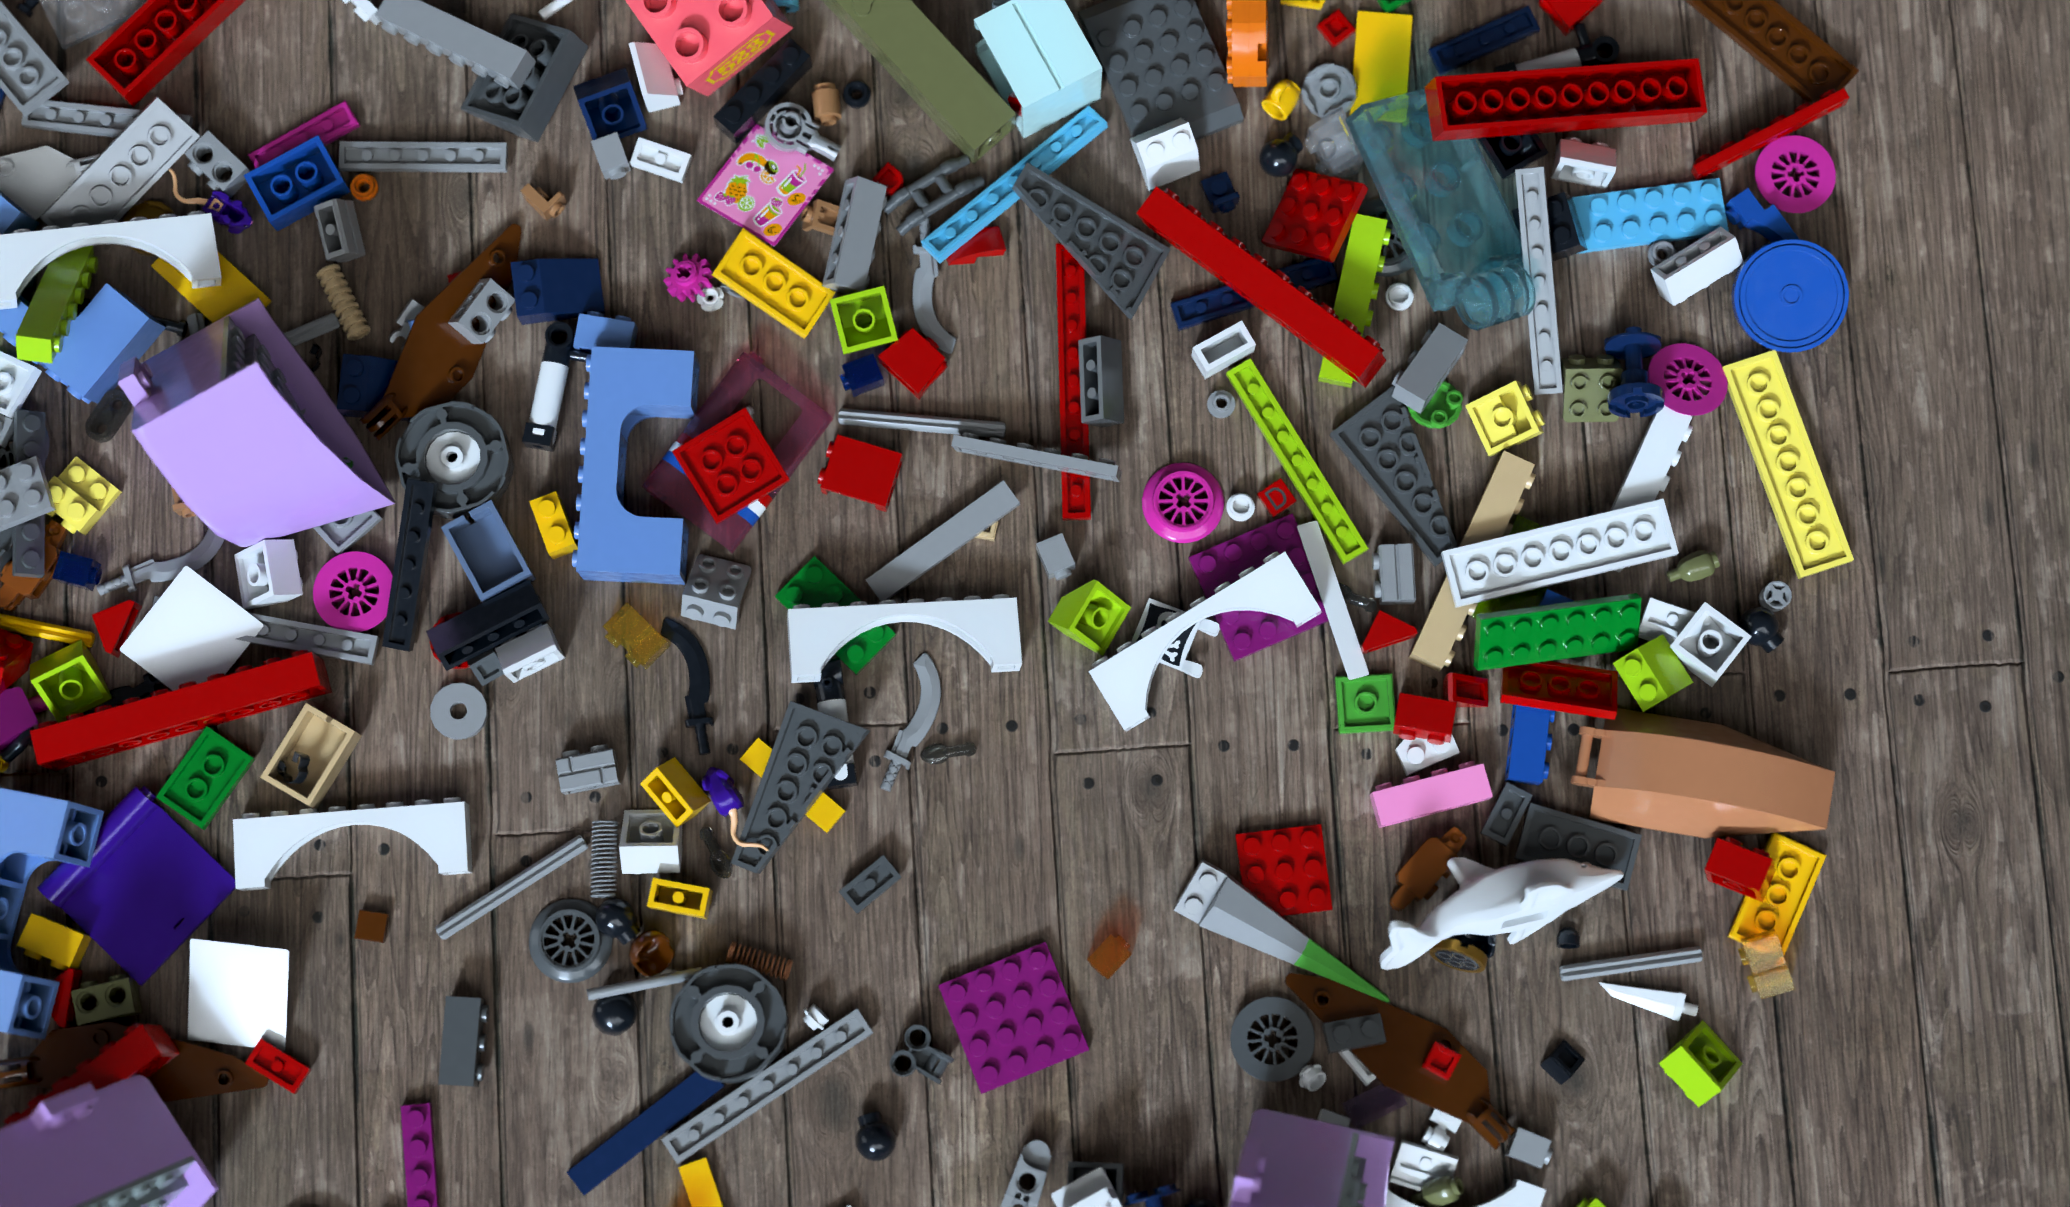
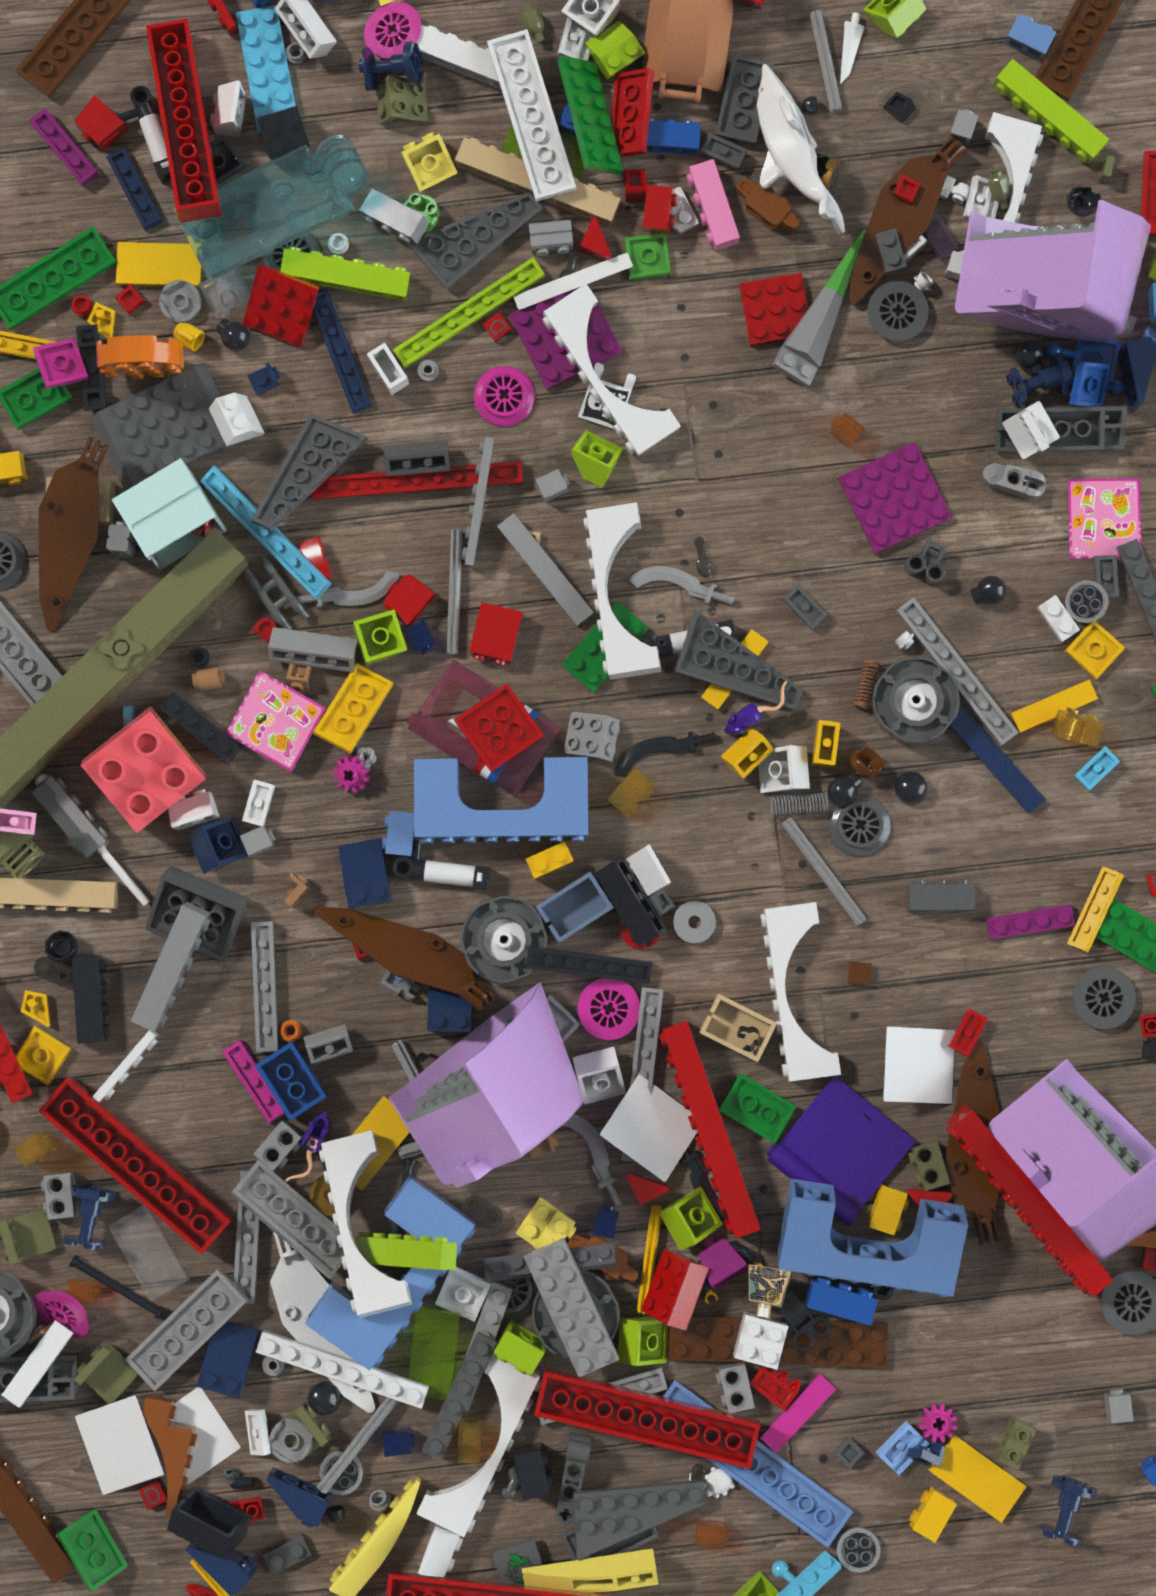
camera: 90 degrees left, 5 degrees up
tan piece [316,264,371,341] -> none
light grey brick [448,278,515,344] -> none
light grey brick [556,744,621,795] -> none
light grey bar [587,967,702,1001] -> none
light grey pin [764,102,841,161] -> none
red brick [1136,186,1386,388] -> none
white plate [1226,493,1255,521] -> none
light grey plate [1515,166,1564,395] -> none

